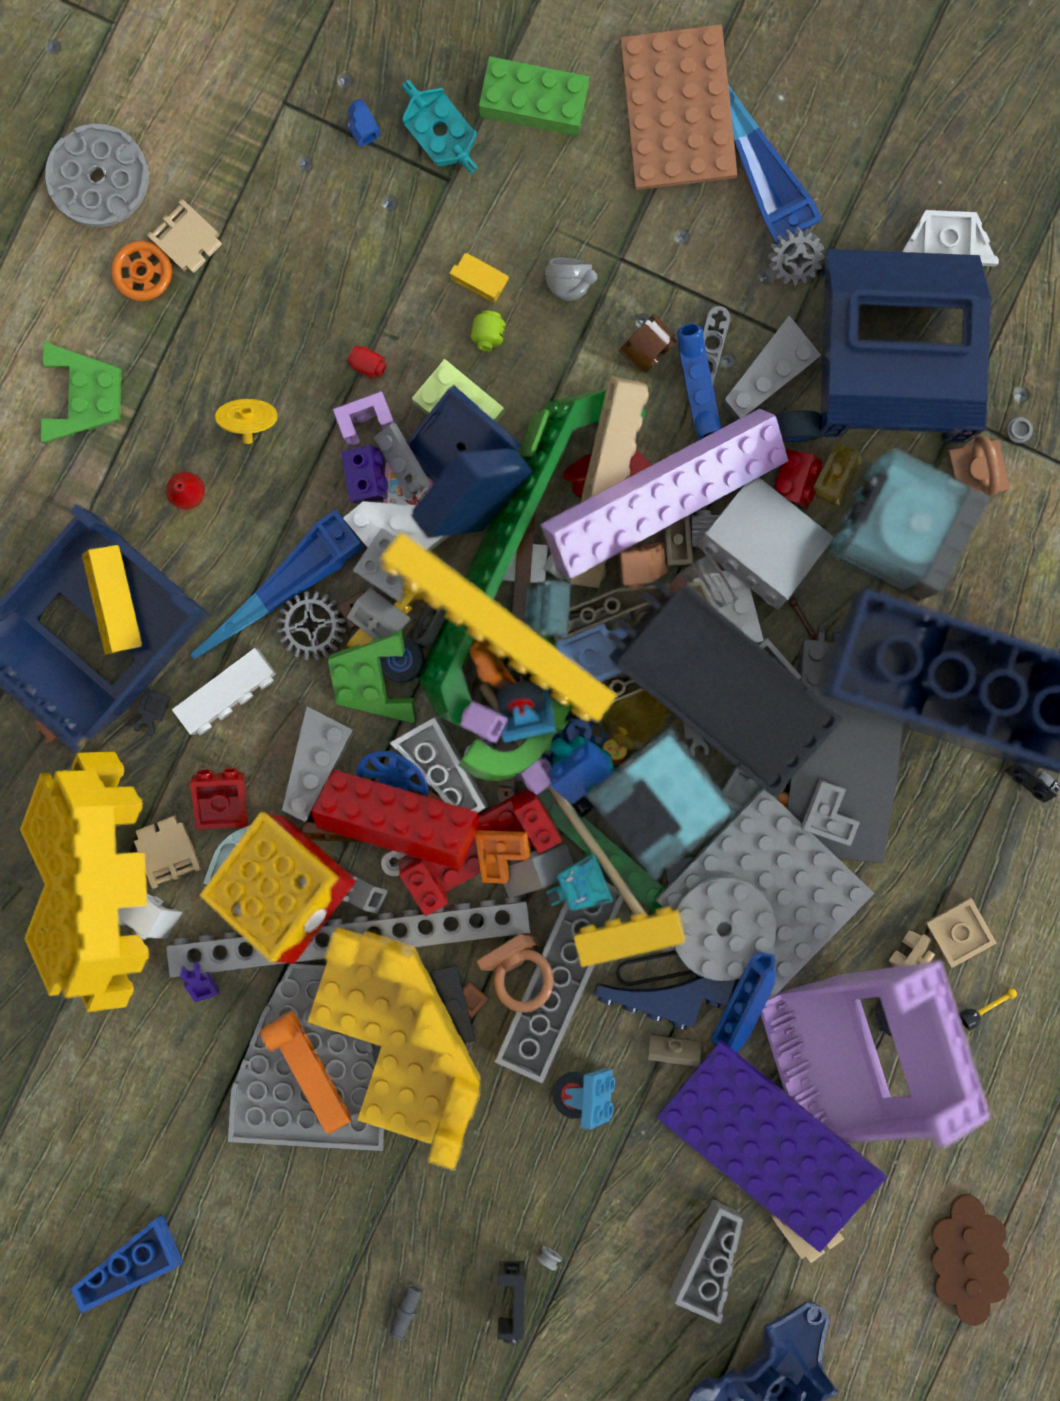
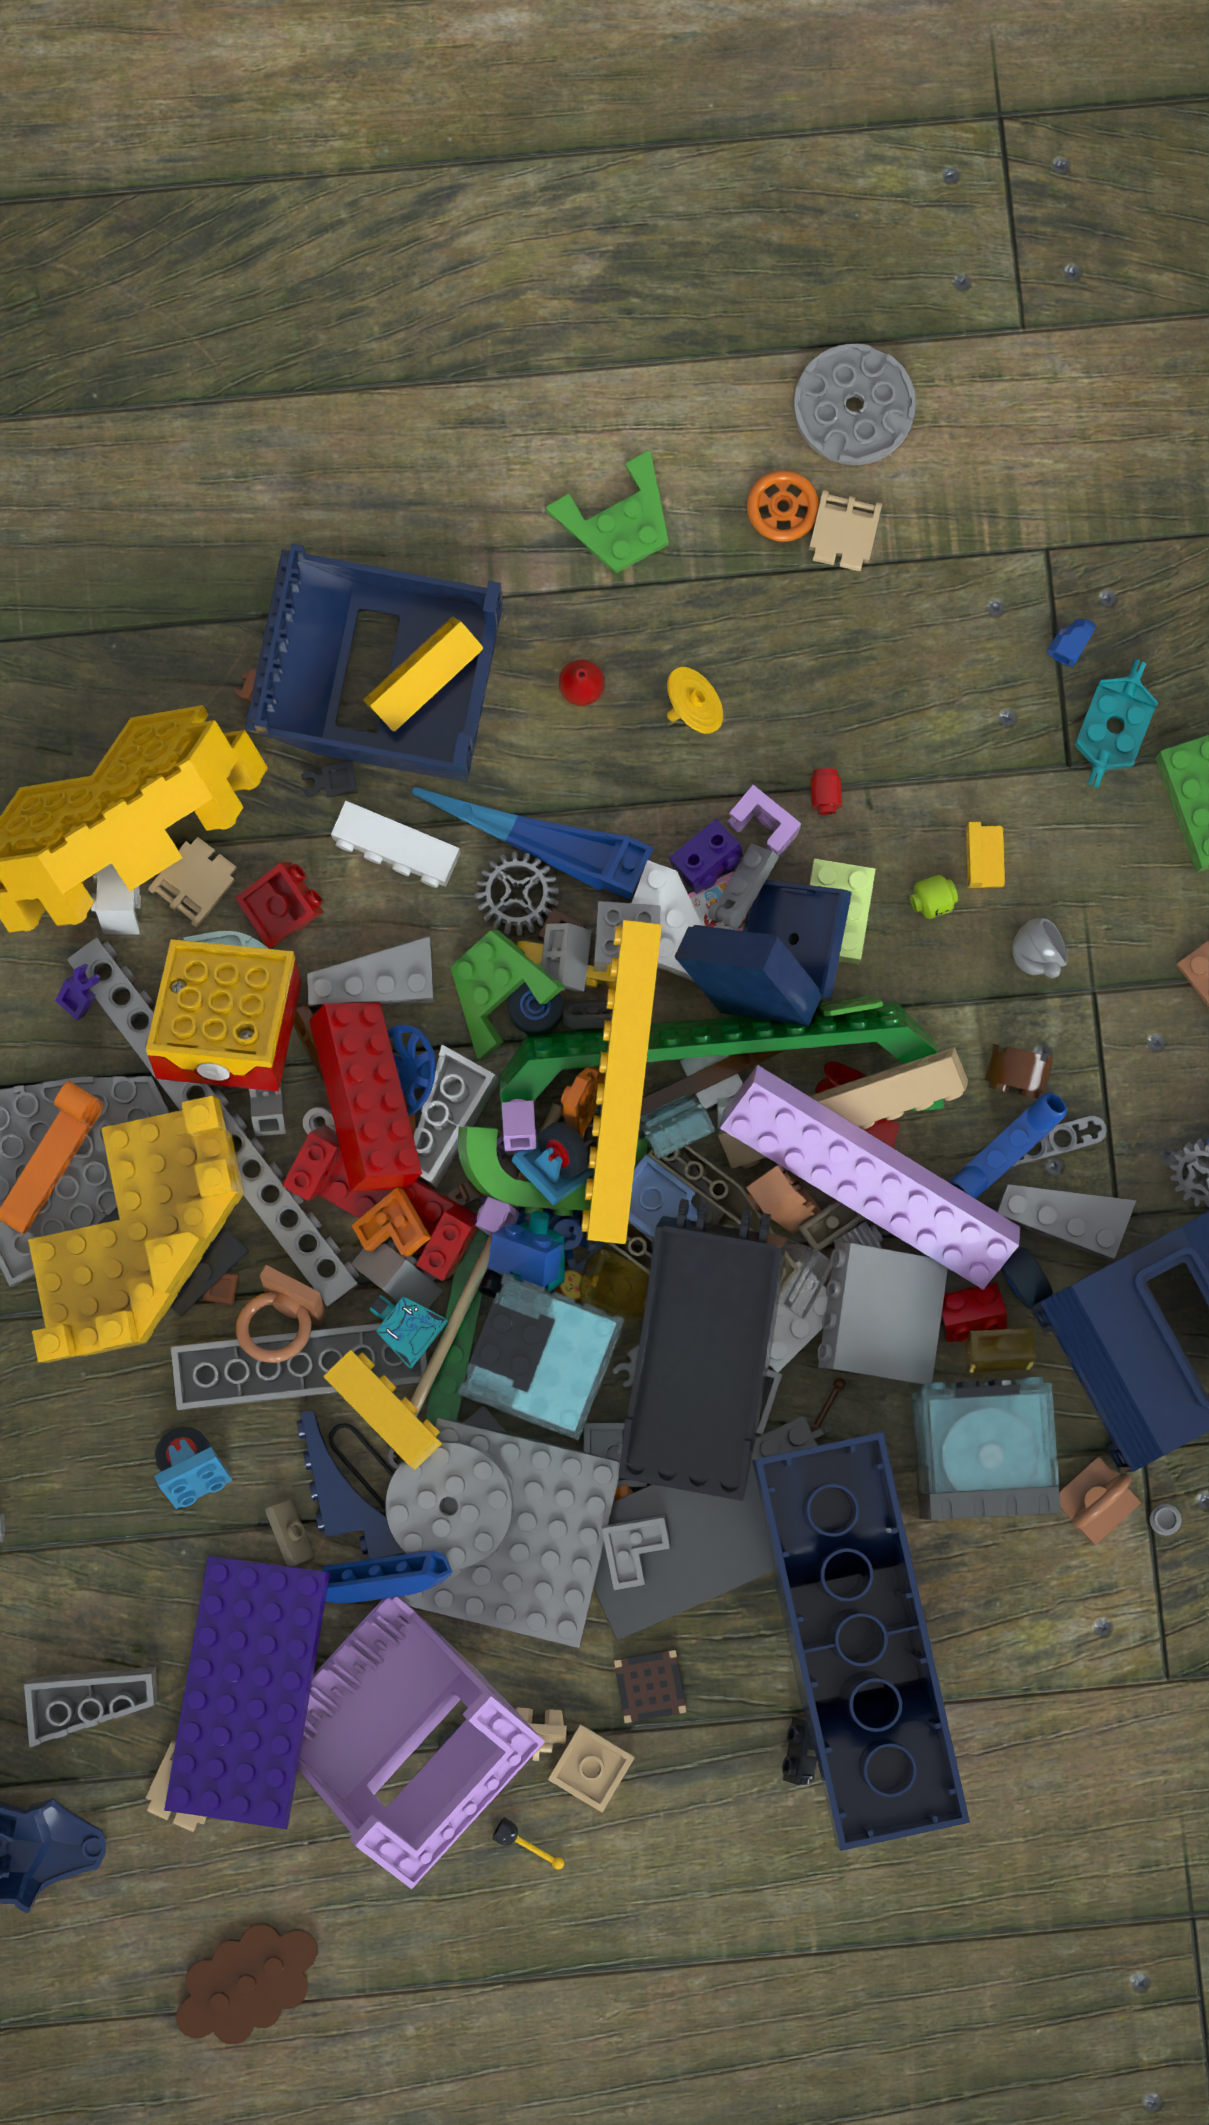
camera: 60 degrees right, 5 degrees down
none -> tile [614,1649,687,1724]

